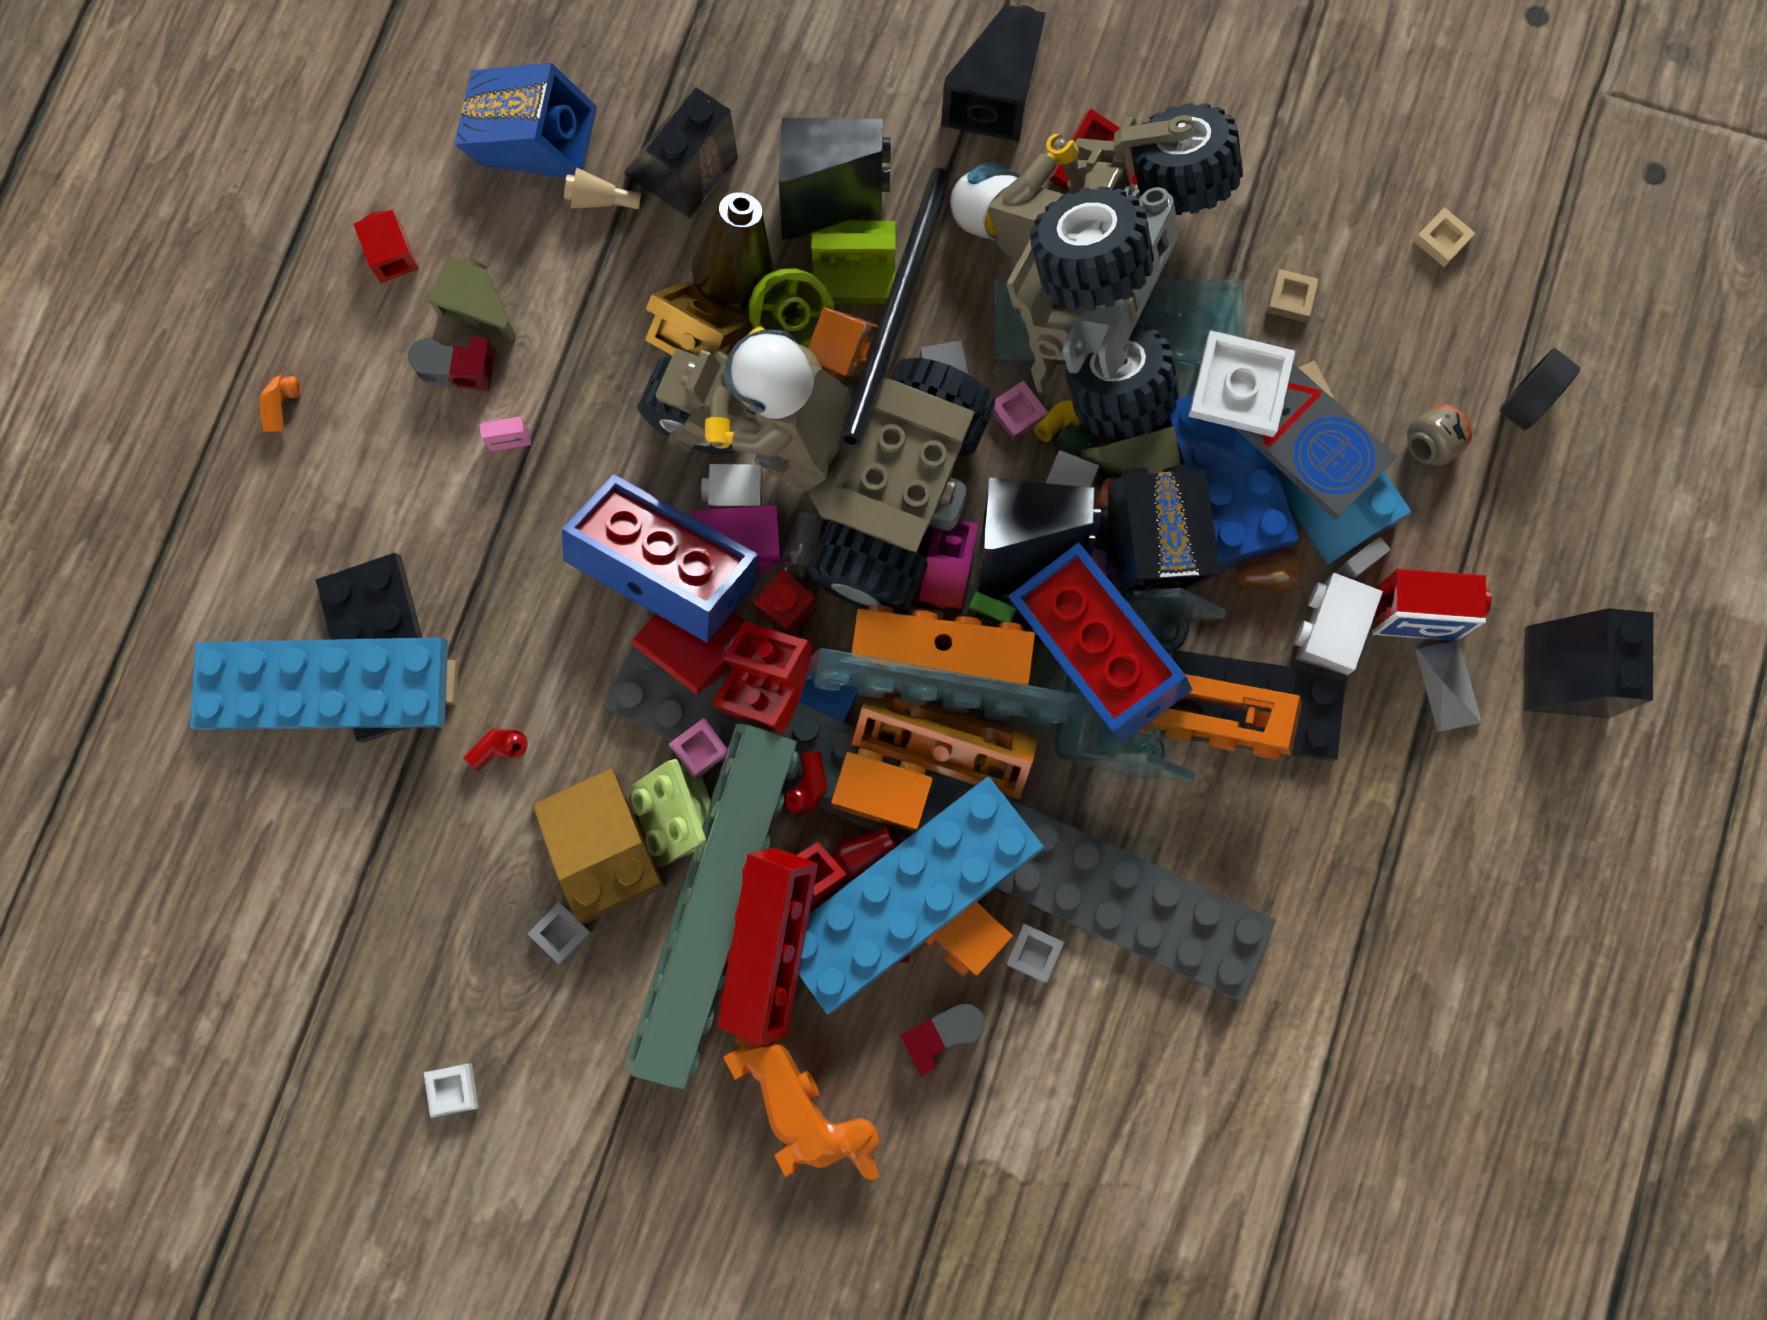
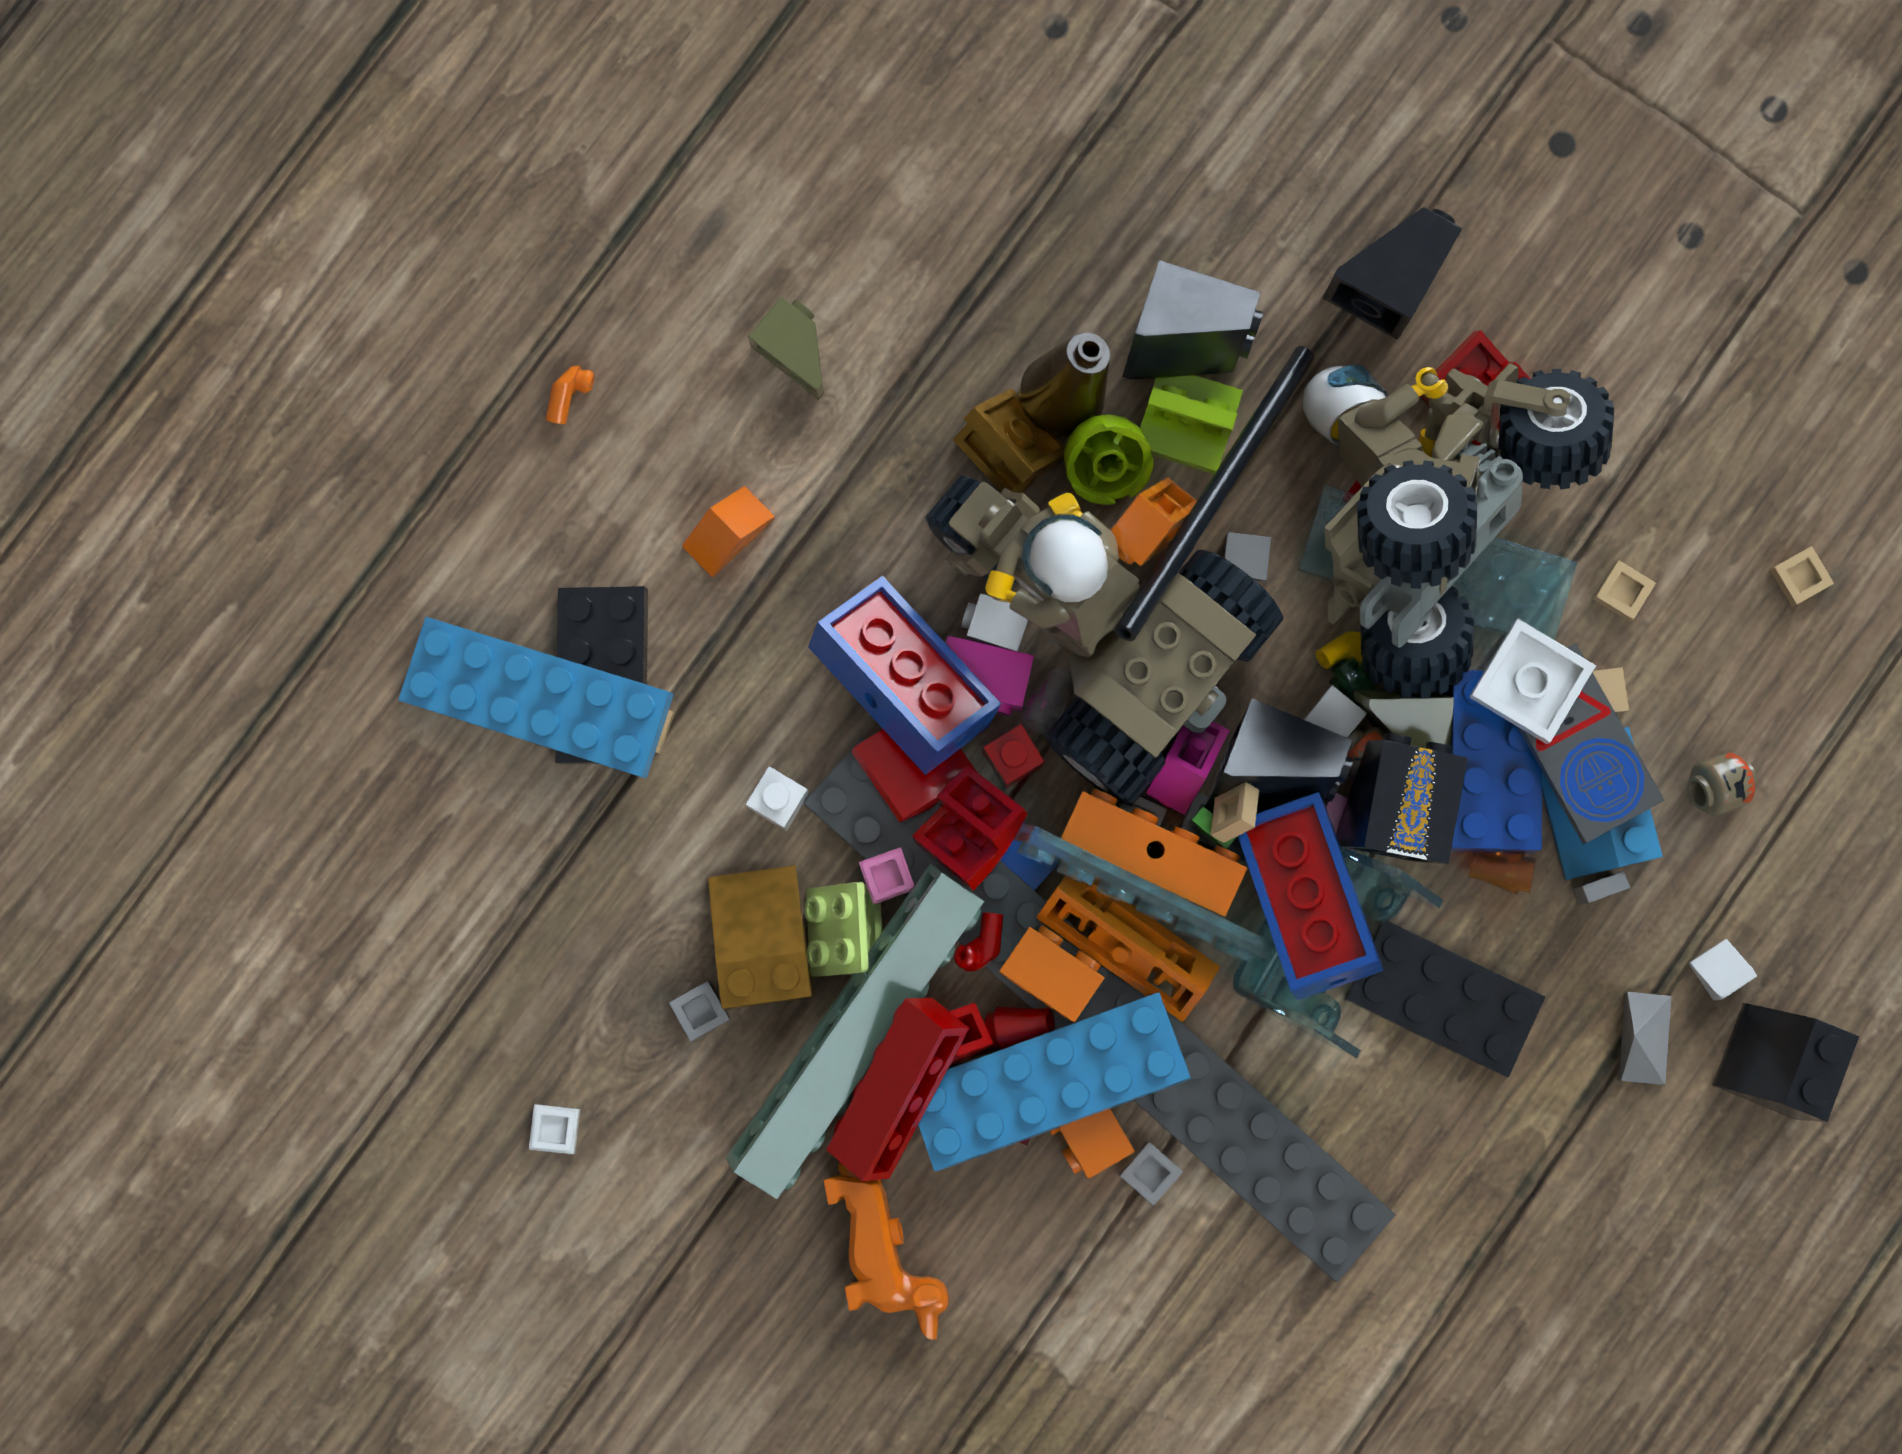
camera: 15 degrees right, 5 degrees up
red brick [353,209,419,283] -> none
leg [408,337,495,391] -> none
blue slope [454,63,597,178] -> none
red arm [463,729,528,772] -> none
bright pink tile [479,416,532,451] -> none
tan cone [564,168,641,209] -> none
black slope [624,87,738,218] -> none
leg [900,1004,985,1077] -> none
bright pink tile [992,380,1048,441] -> none
orange brick [1137,674,1302,760] -> none
white brick [1294,573,1383,676] -> none
red piece [1372,568,1492,641] -> none
black tyre [1499,348,1580,431] -> none
none -> orange slope [682,486,775,578]
none -> white brick [746,766,809,831]
none -> tan tile [1210,782,1259,843]
none -> white slope [1689,939,1757,1000]

